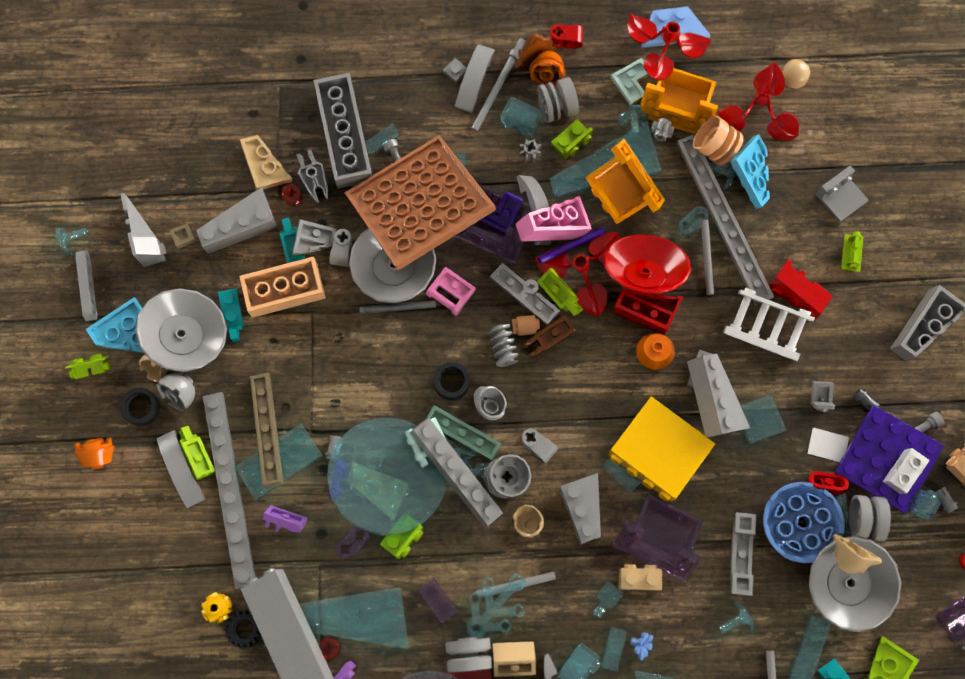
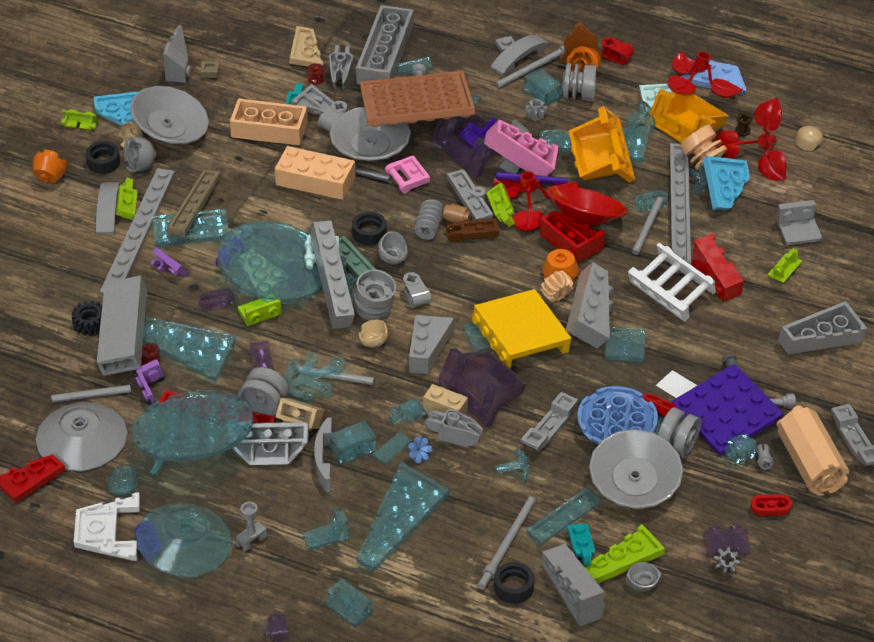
camera: 25 degrees right, 30 degrees down
clear light blue plant [55,227,88,256] -> none
light grey beam [76,250,97,322] -> none
light grey wedge [196,187,278,254] -> none
yellow brick [201,592,234,624] -> none
teal hinge [218,288,244,342] -> none
lime bracket [551,119,593,160] -> none
light grey gear [651,118,674,141] -> none
light grey bracket [810,381,835,412] -> none
tan hat [833,534,882,573] -> none
white brick [883,448,930,493] -> none
none -> light nougat brick [275,146,355,200]
none -> light grey hinge [425,409,483,446]
none -> light nougat gear [541,270,573,302]
none -> dark brown bush [735,113,752,137]

